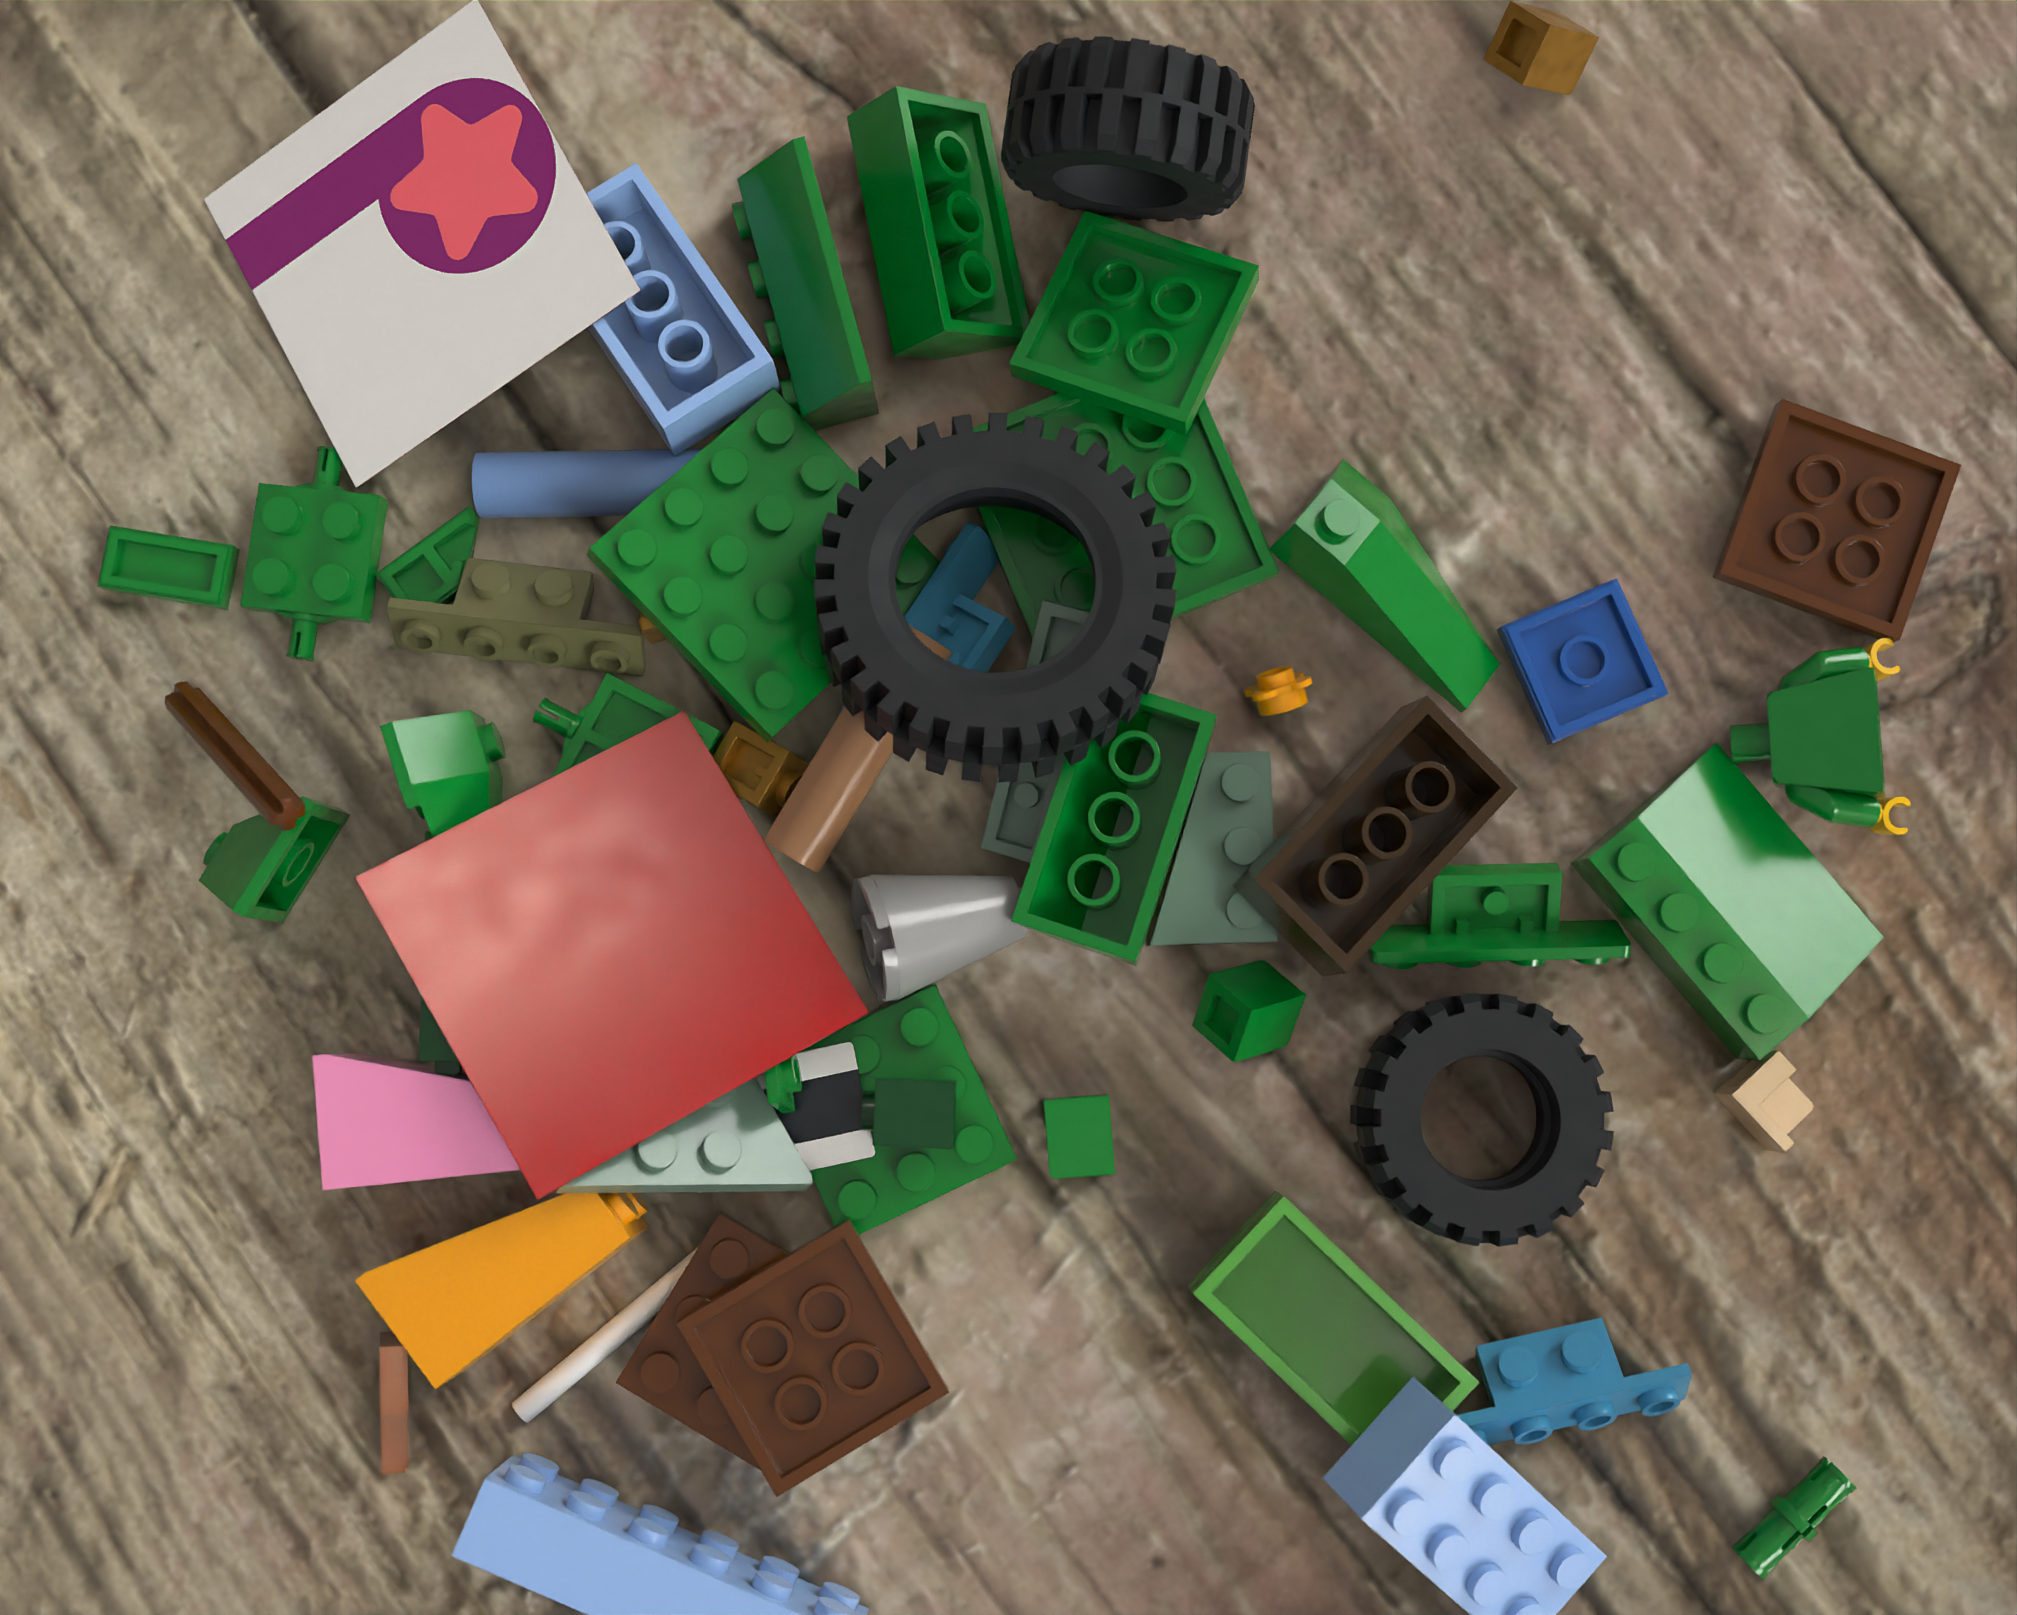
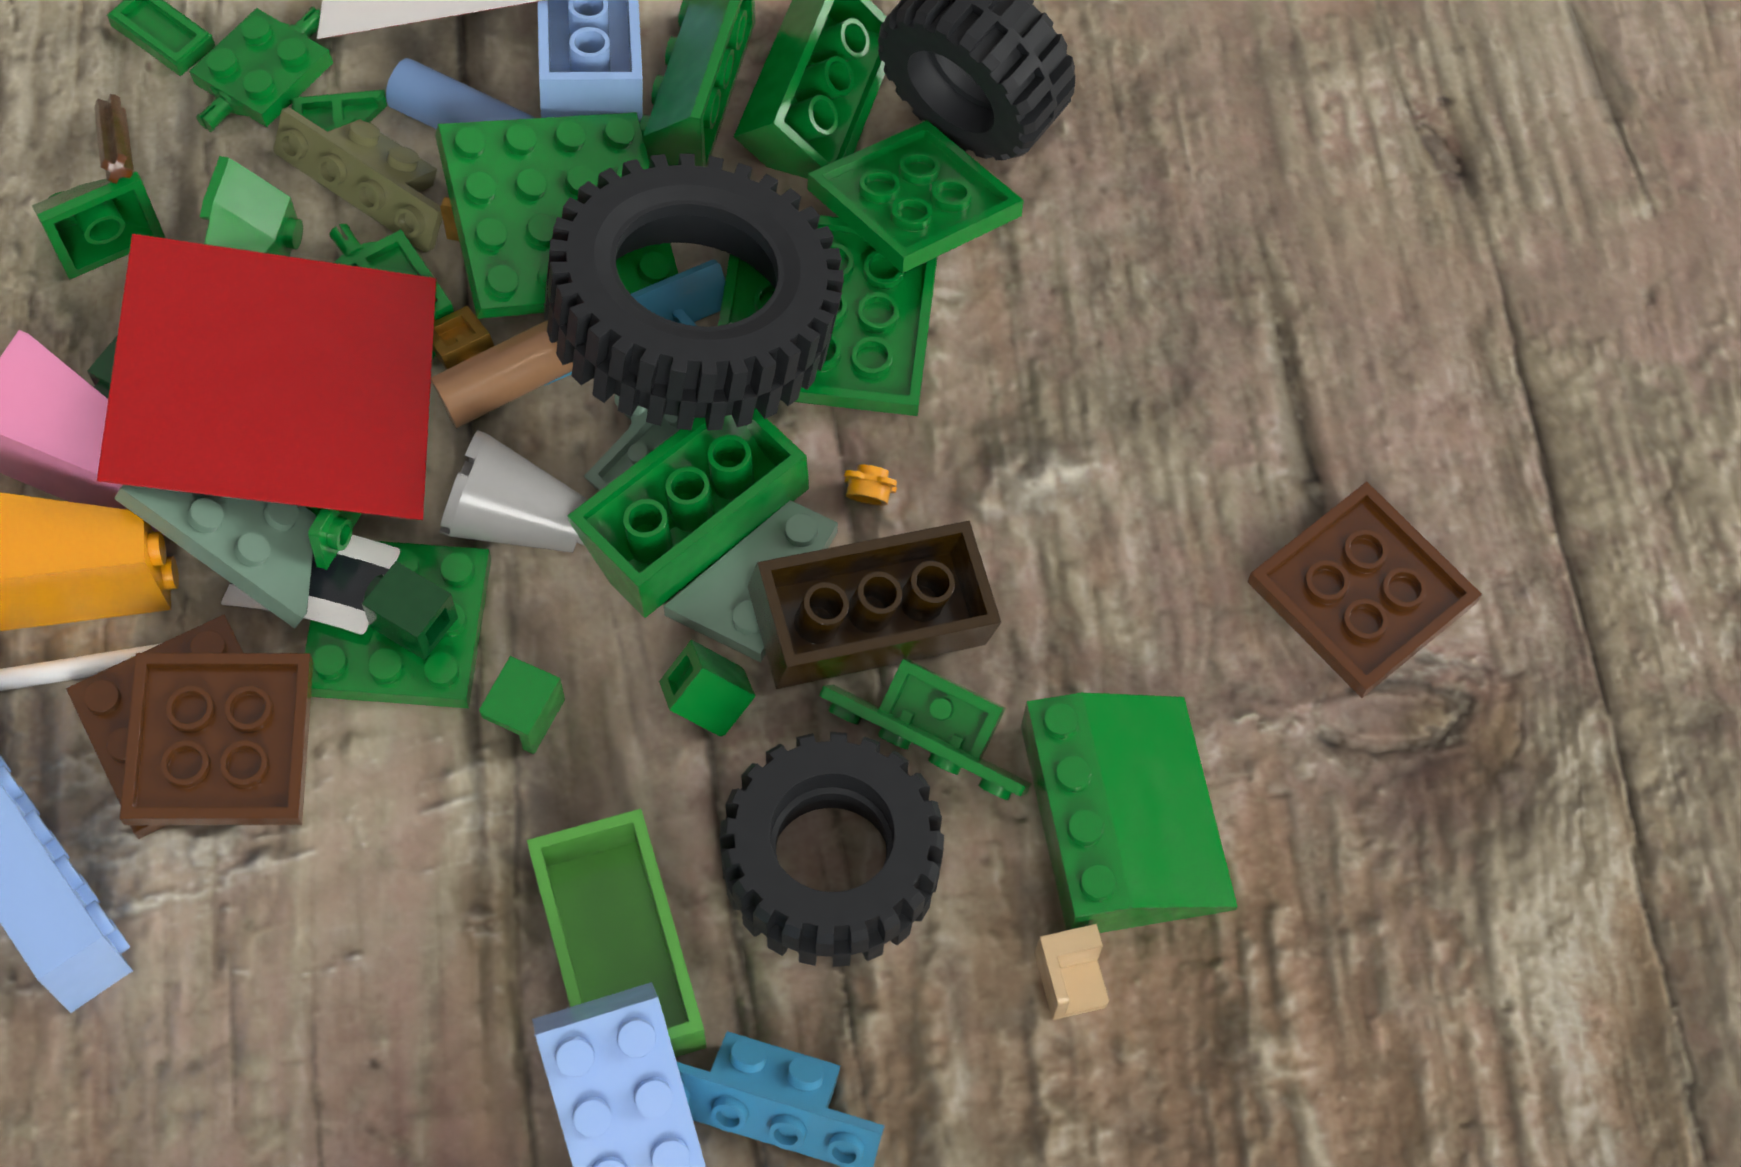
camera: 25 degrees right, 20 degrees down
green wedge [1269,459,1500,713] -> none
pearl gold panel [1483,0,1599,95] -> none
blue plate [1497,578,1669,745] -> none
green torso [1730,638,1911,835] -> none

